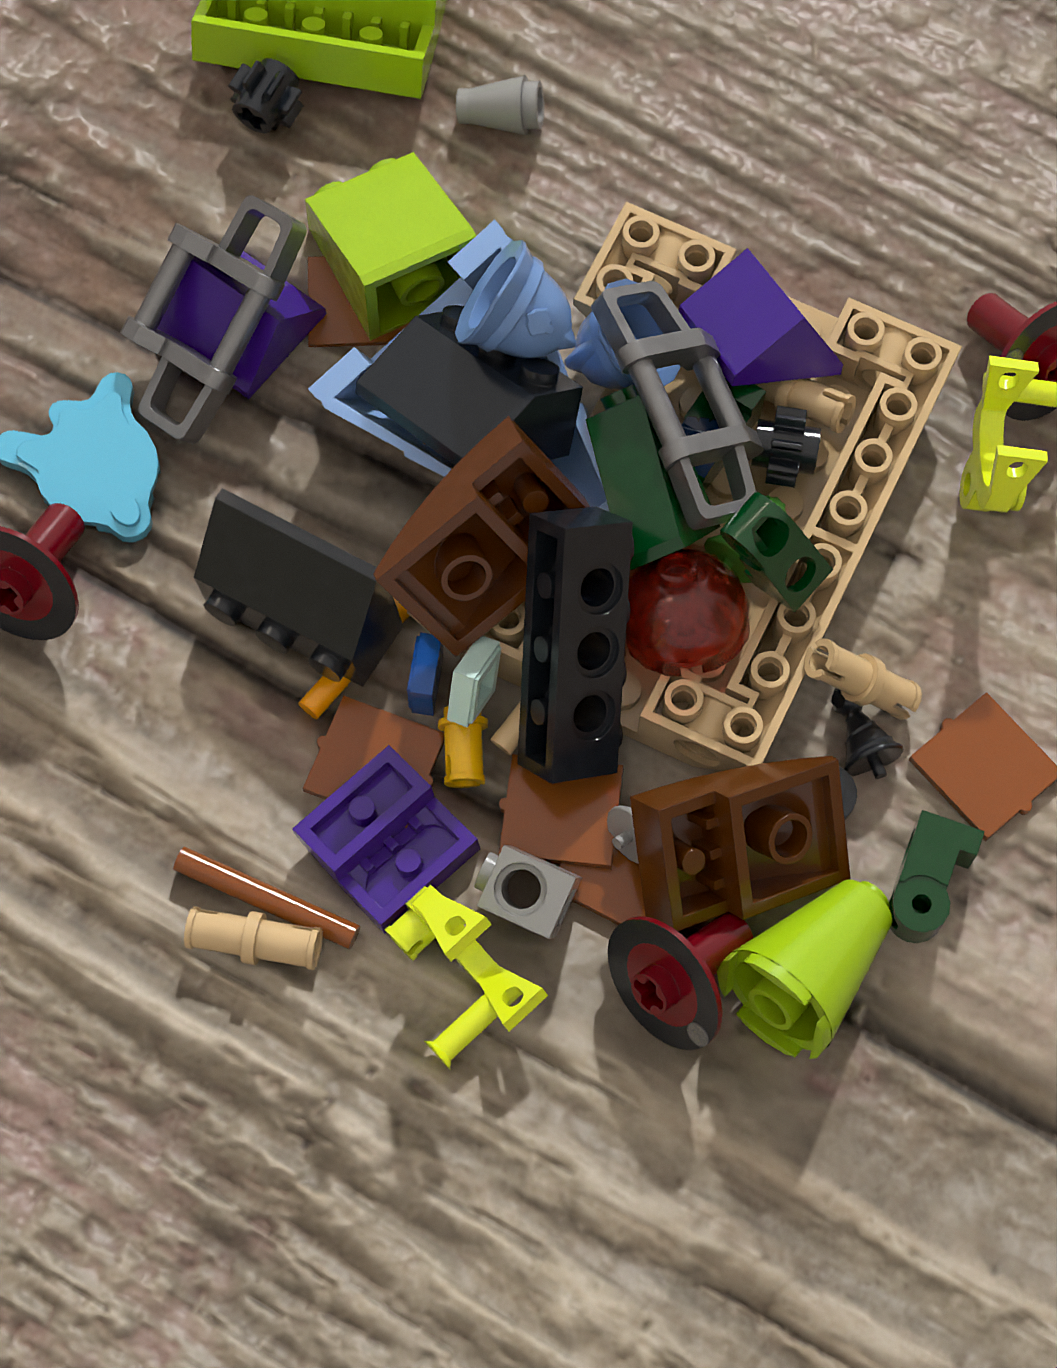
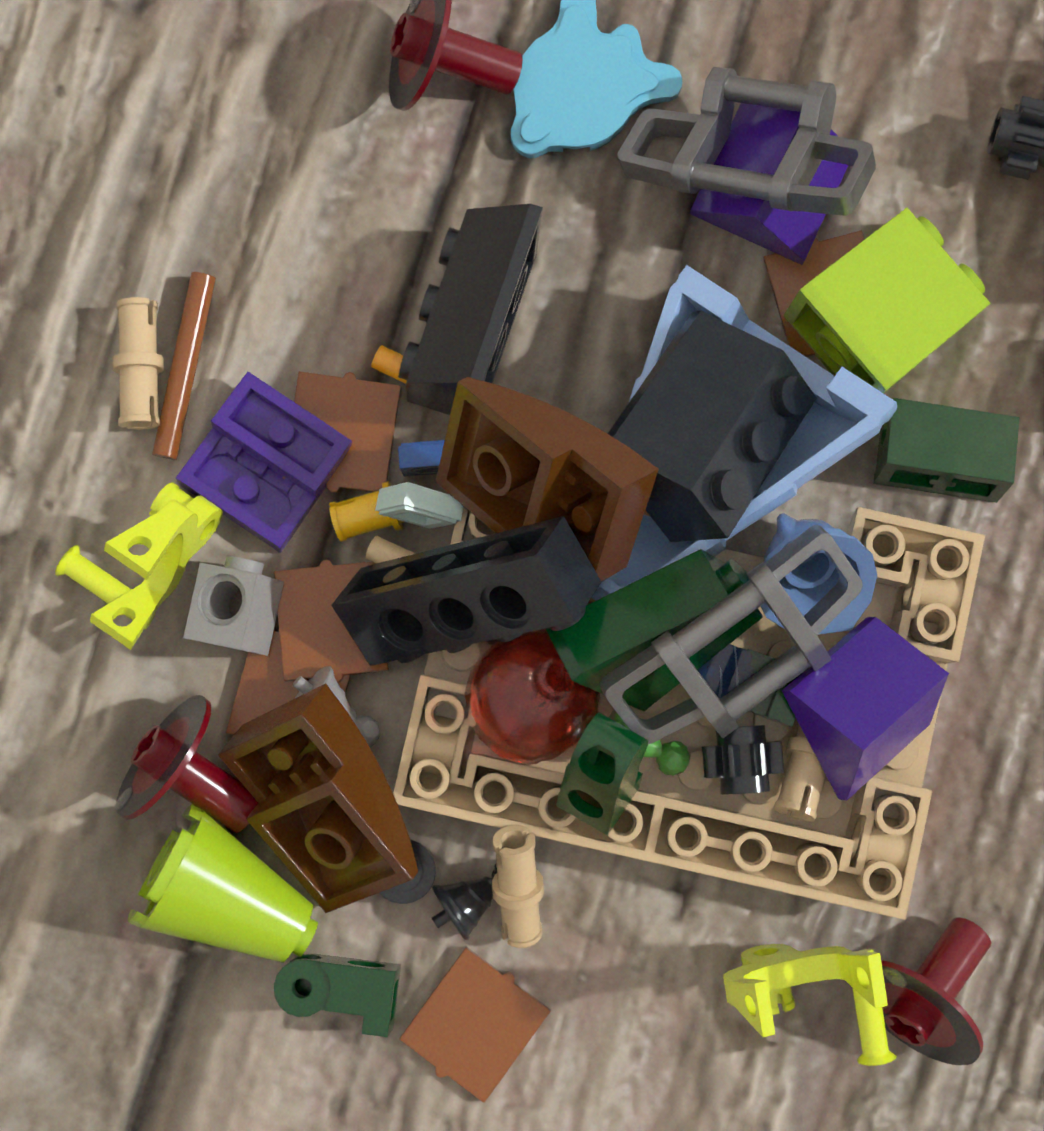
camera: 80 degrees right, 15 degrees up
medium blue piece [455,240,576,359] -> none
none -> dark green hinge [873,398,1020,503]

